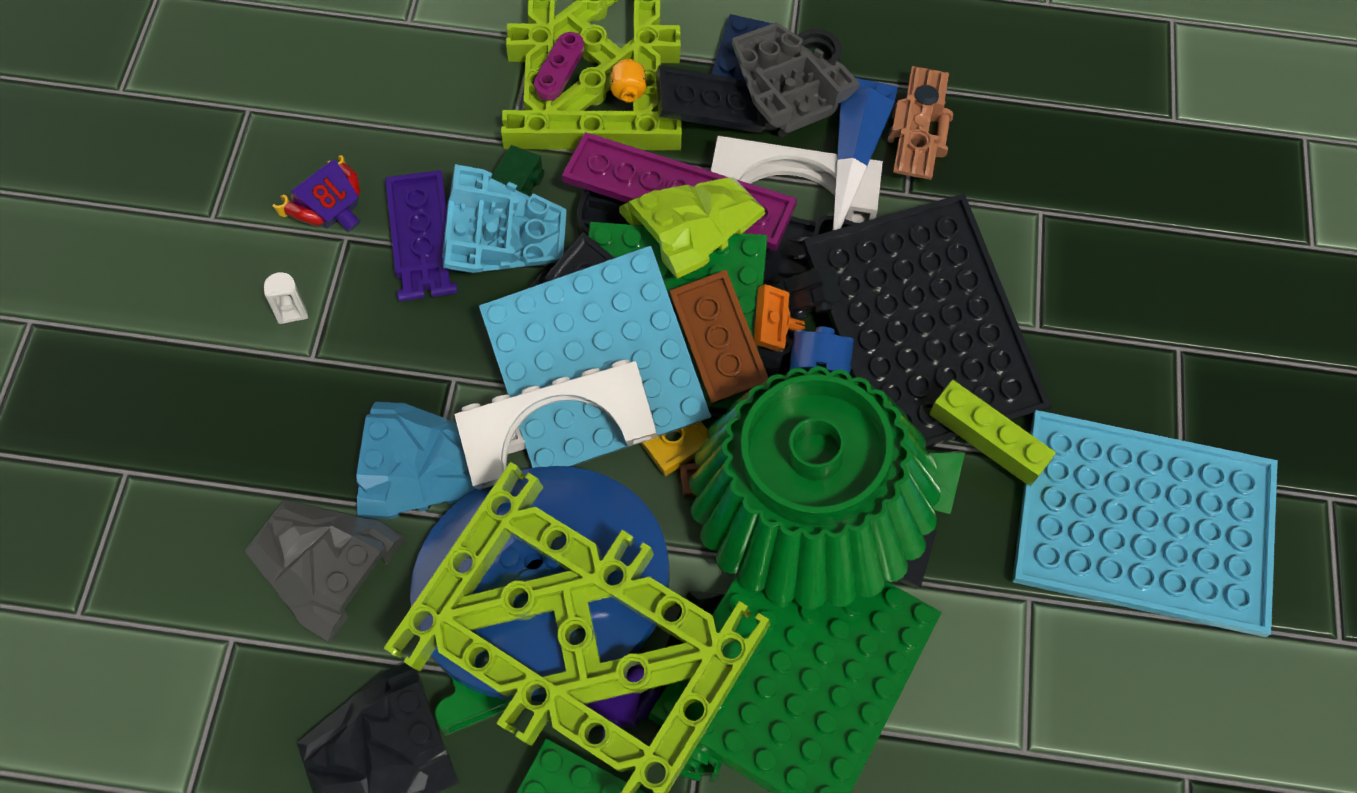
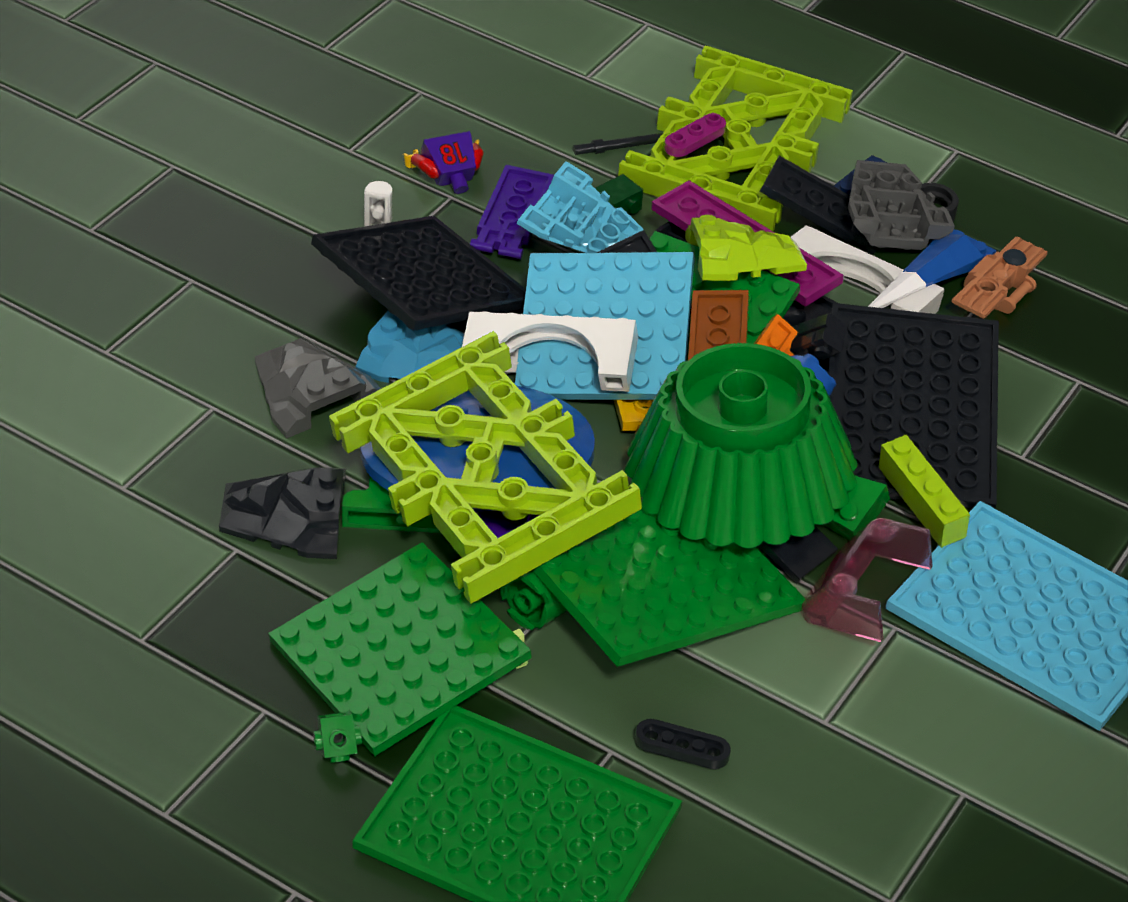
camera: 25 degrees right, 20 degrees down
light orange head [610,59,647,102] -> none
none -> black plate [311,216,526,331]
none -> black bar [573,133,663,155]
none -> clear pink windscreen [802,518,933,642]

